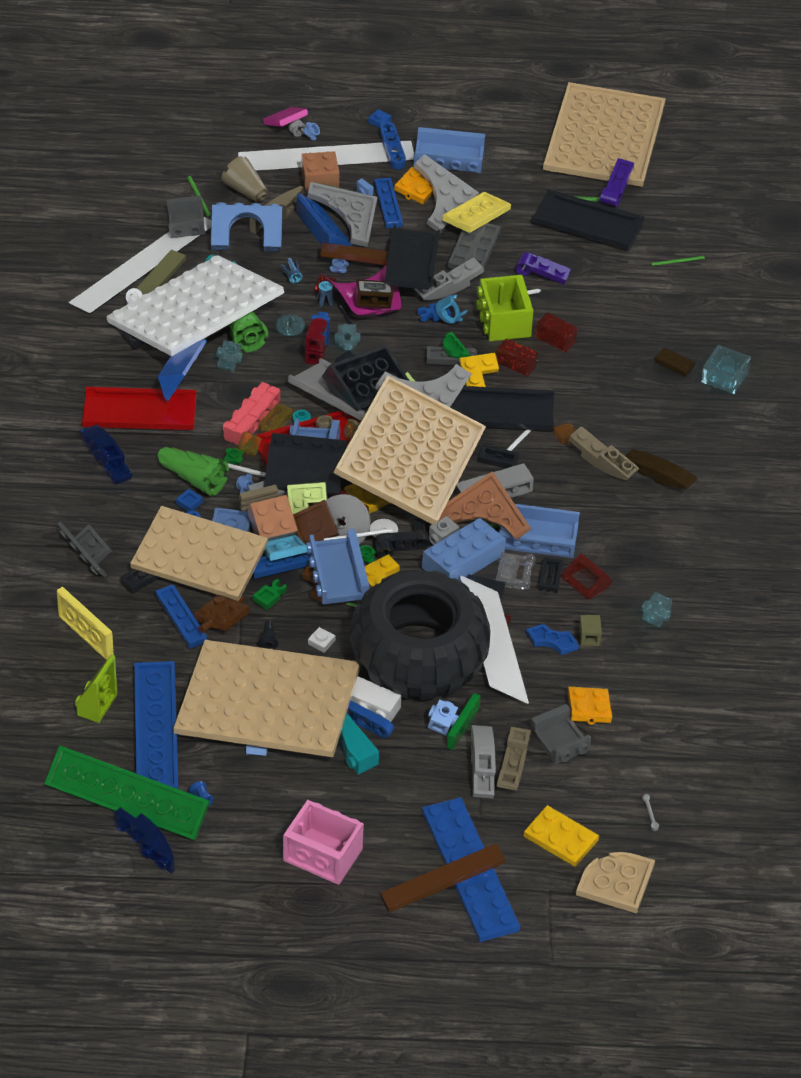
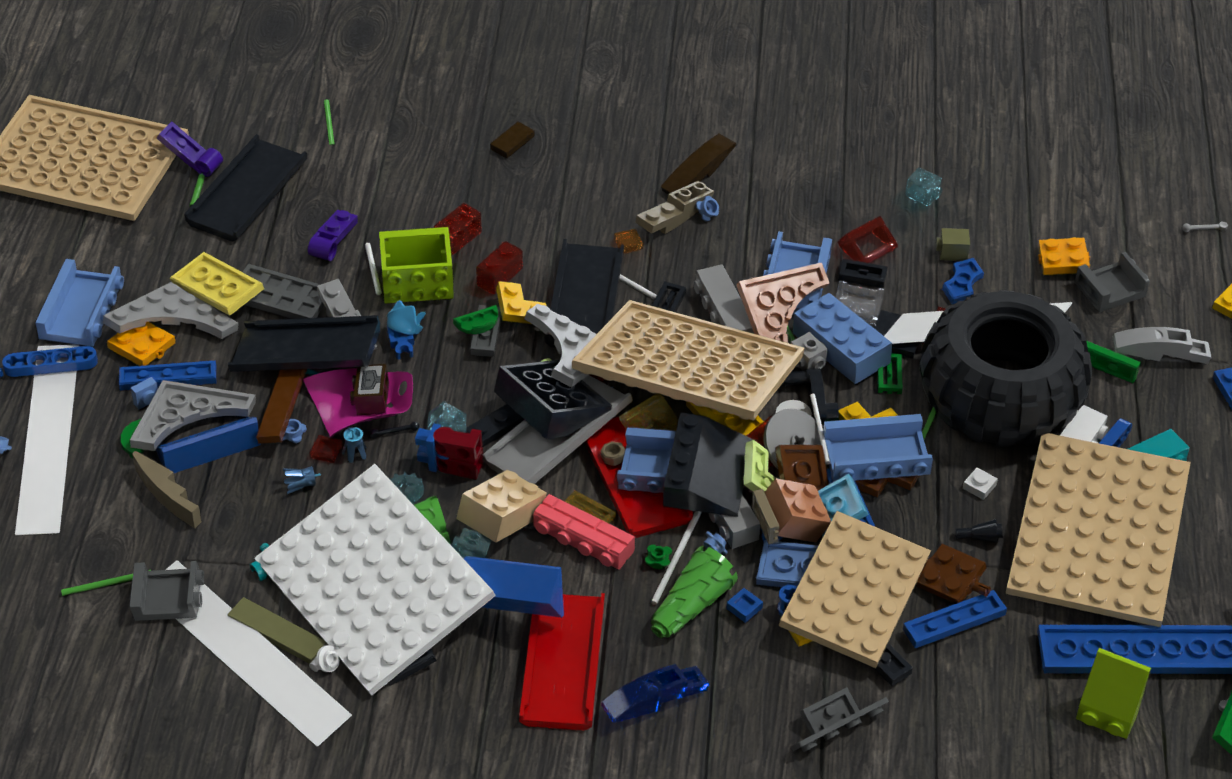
camera: 85 degrees left, 0 degrees up
light yellow tile [57,587,114,660] -> none
medium blue arch [211,202,282,252] -> none
dark tan cone [221,156,267,202] -> none
clear yellow tile [237,431,262,456] -> none
green plate [253,579,287,610] -> none
teal plate [292,410,311,422] -> none
nougat brick [301,151,339,191] -> none
light blue brick [427,699,459,736] -> none
dark tan slope [497,727,531,790] -> none
clear light blue brick [701,344,751,394] -> none
none -> tan brick [456,470,547,542]
none -> medium blue plate [696,196,719,221]

